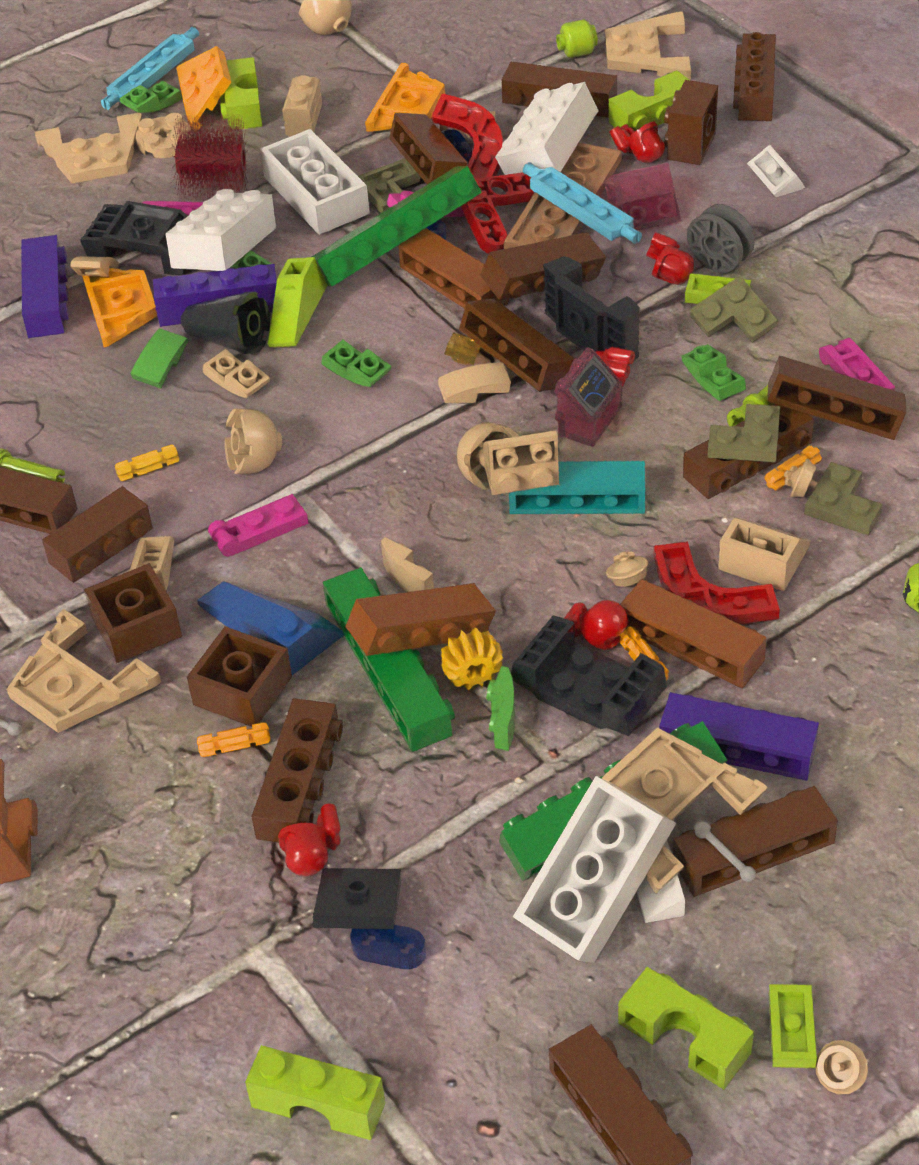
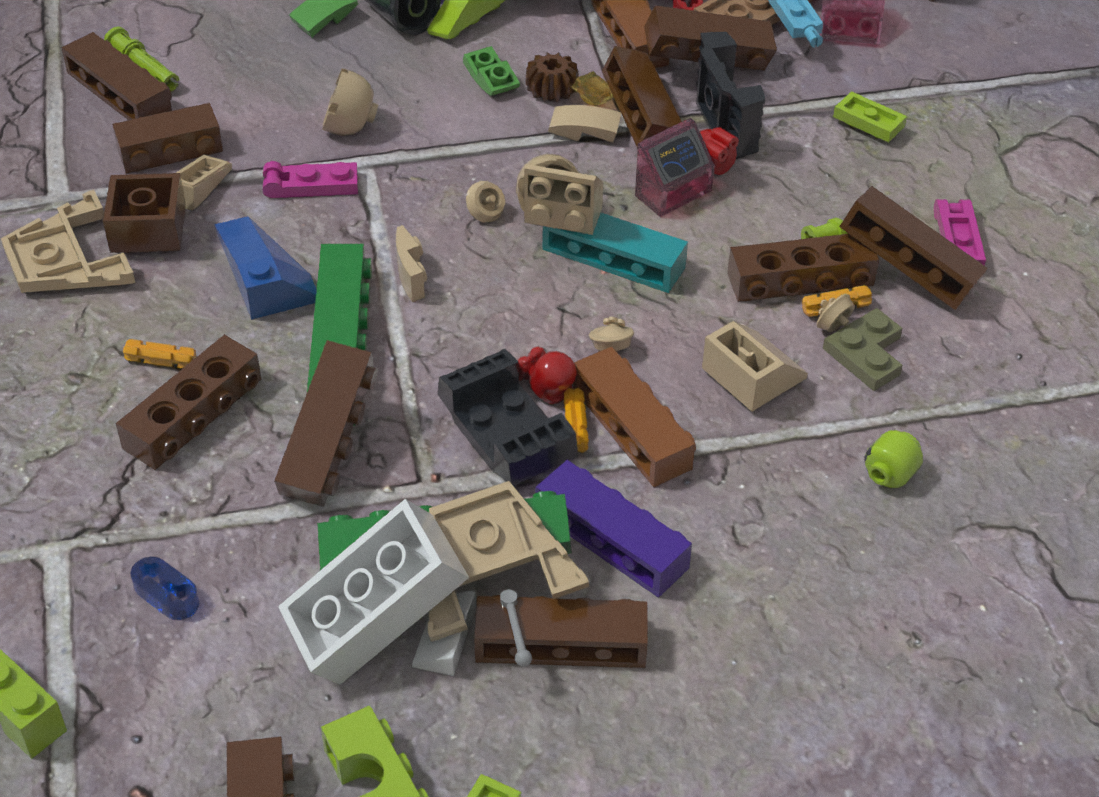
camera: 20 degrees right, 0 degrees up
yellow axle [115,444,179,481] -> none
reddish brown brick [187,626,292,727] -> none
tan slope [203,349,270,398] -> none
red piece [278,803,341,876] -> none
black plate [313,868,402,929] -> none
dark orange brick [346,583,496,656] -> none
yellow gear [441,627,503,690] -> none
bright green slope [486,666,515,751] -> none
red piece [646,232,694,285] -> none
red plate [653,541,780,624] -> none
bright green slope [681,344,746,401] -> none
dark grey wheel [687,204,755,273] -> none
olive plate [689,276,778,343] -> none
olive plate [708,404,780,462] -> none
white slope [747,145,805,197] -> none
none -> reddish brown brick [274,340,378,507]
none -> tan hat [466,181,505,223]
none -> reddish brown gear [526,52,579,103]

